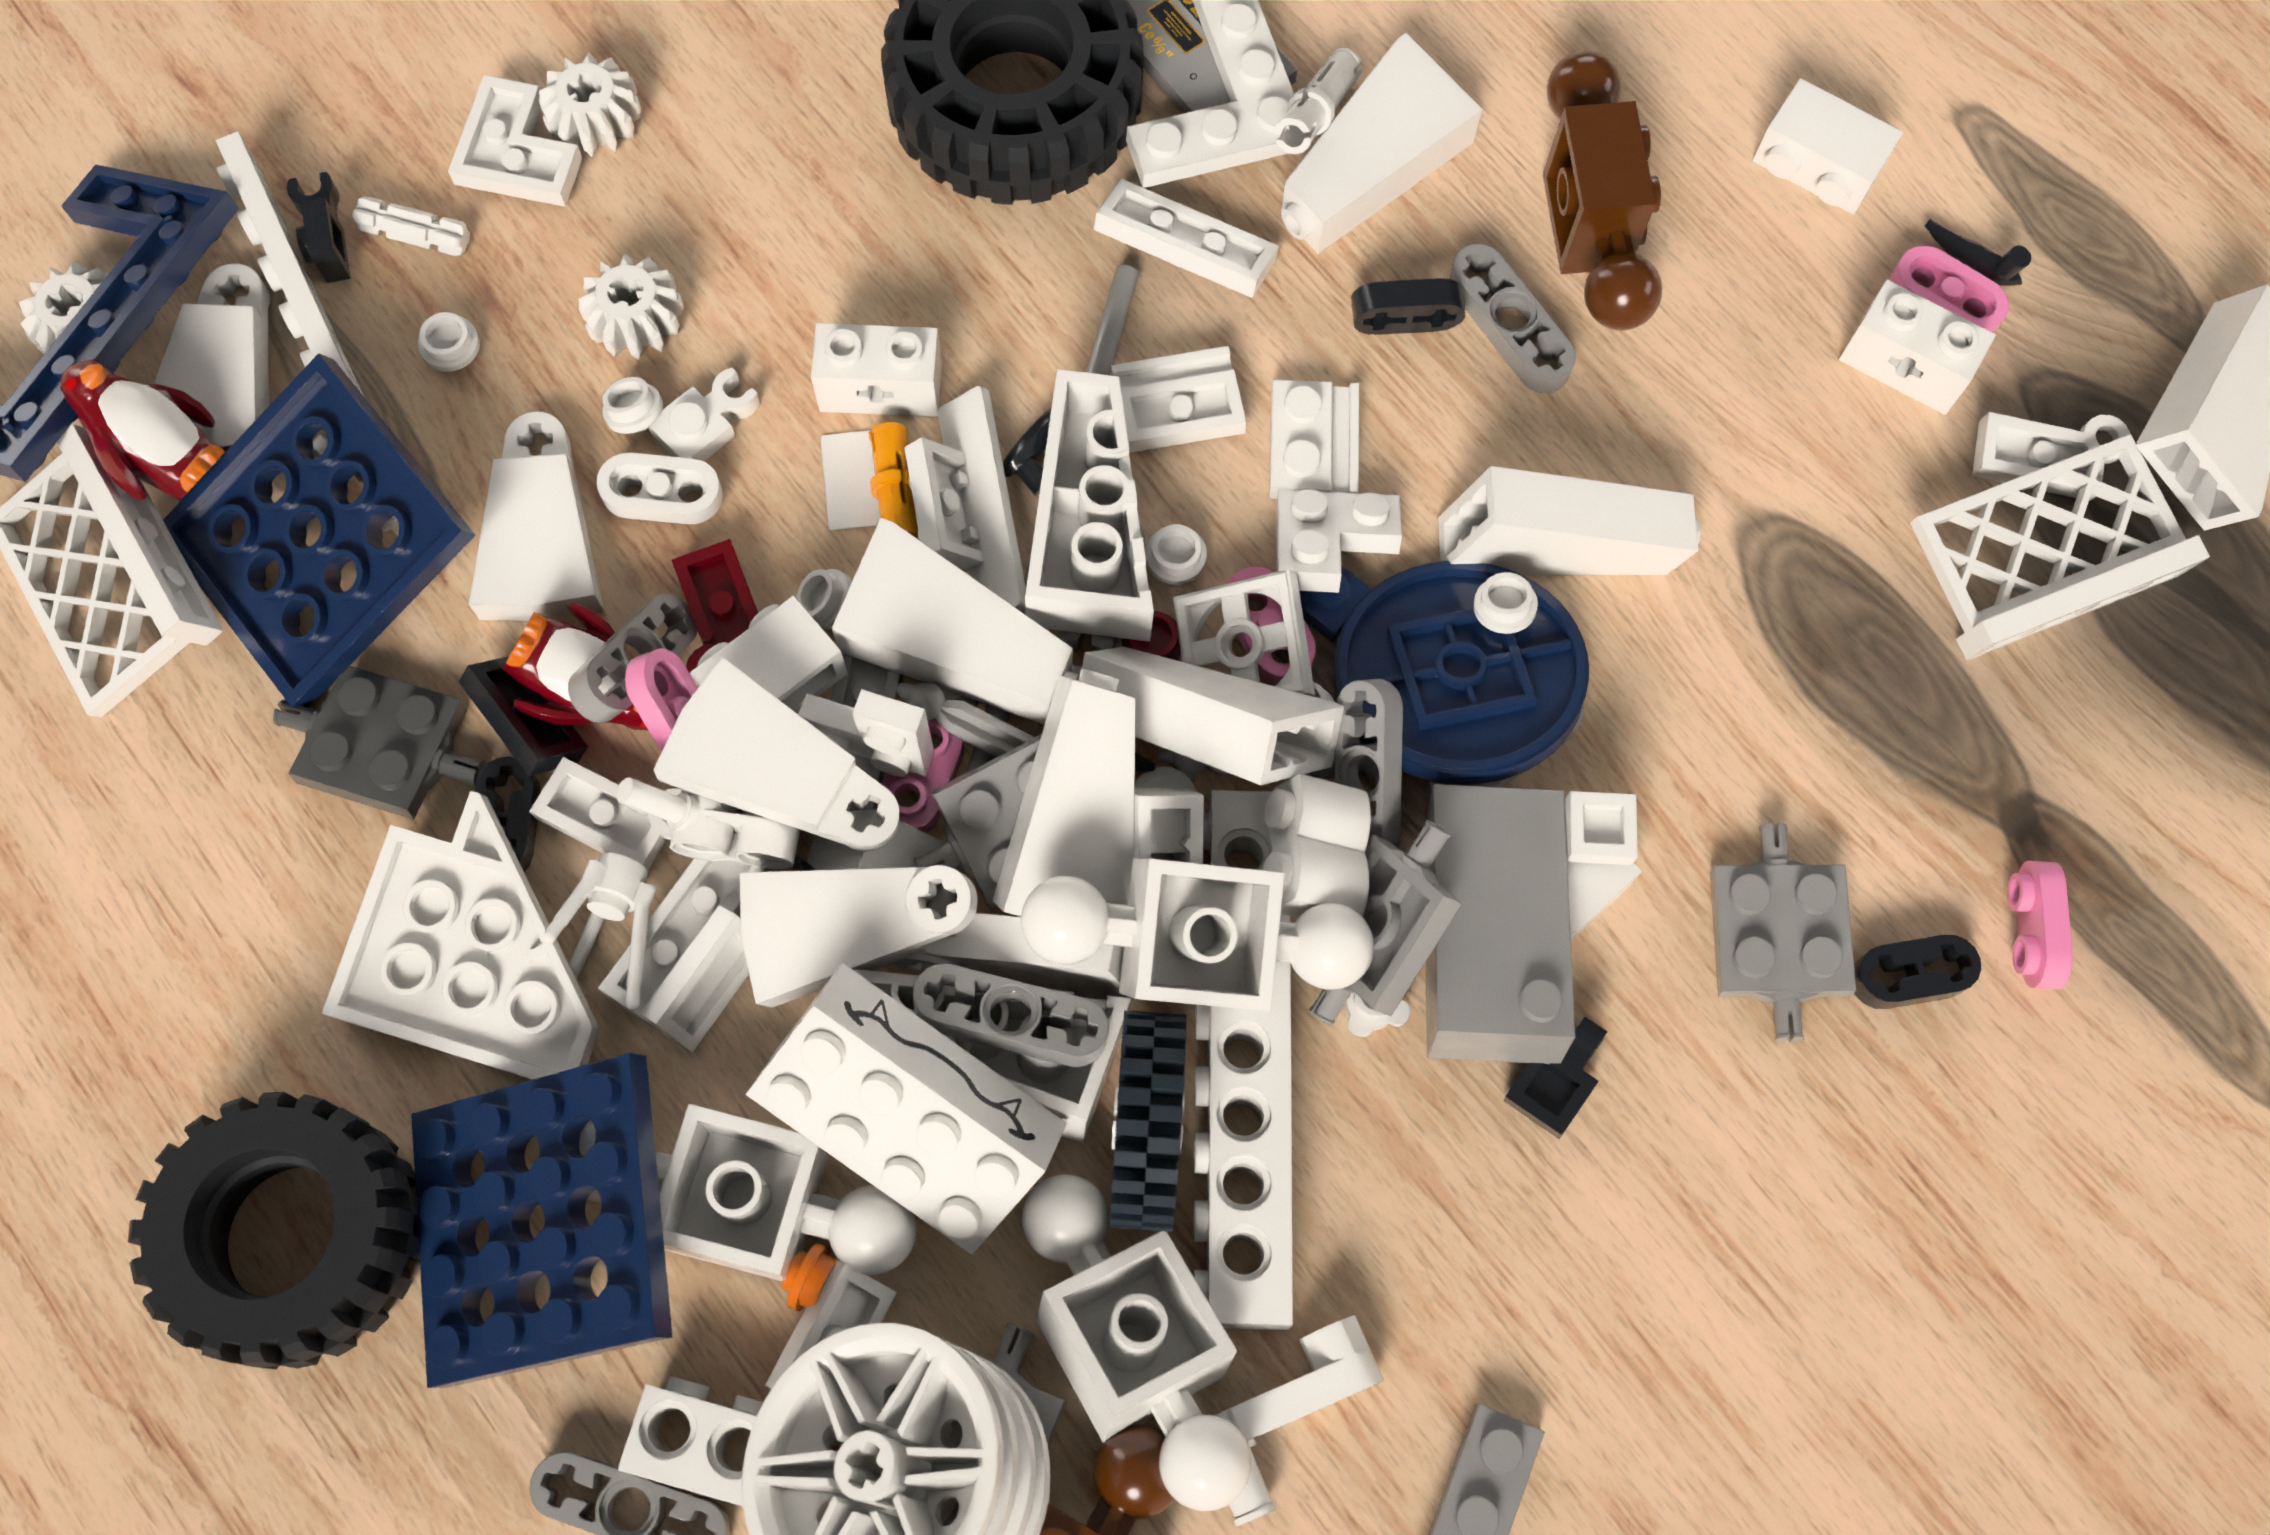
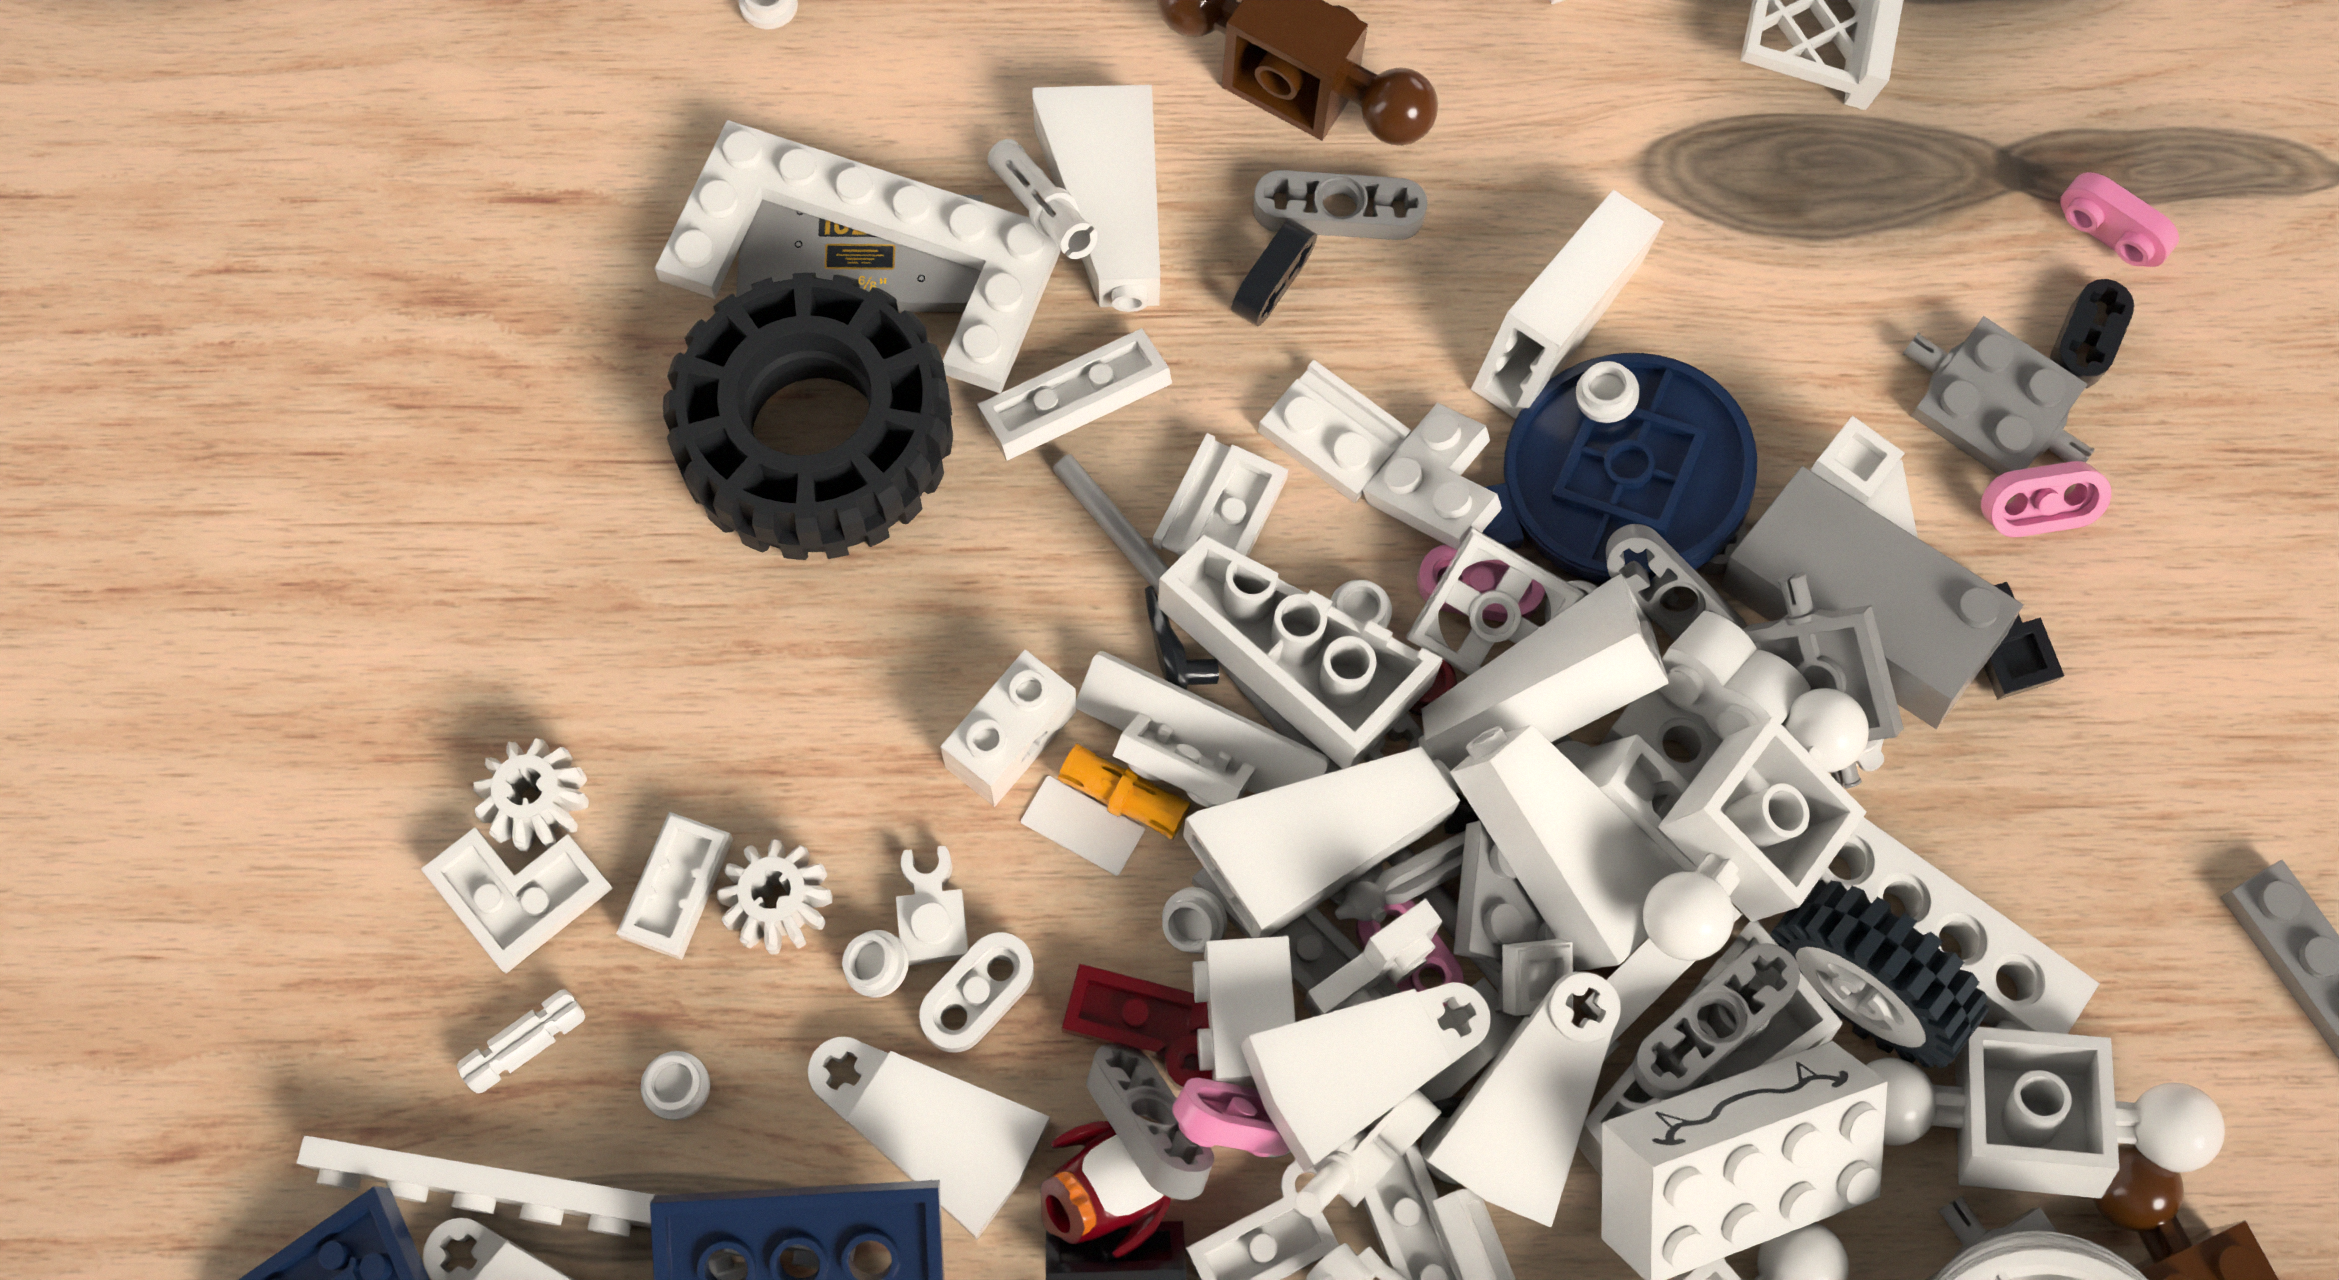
camera: 55 degrees left, 0 degrees up
black plate [287,172,351,283] -> none
white beam [1213,1315,1384,1527] -> none
none -> white plate [616,812,733,960]
none -> white tile [1502,939,1573,1016]
none -> bright pink plate [1981,461,2111,537]

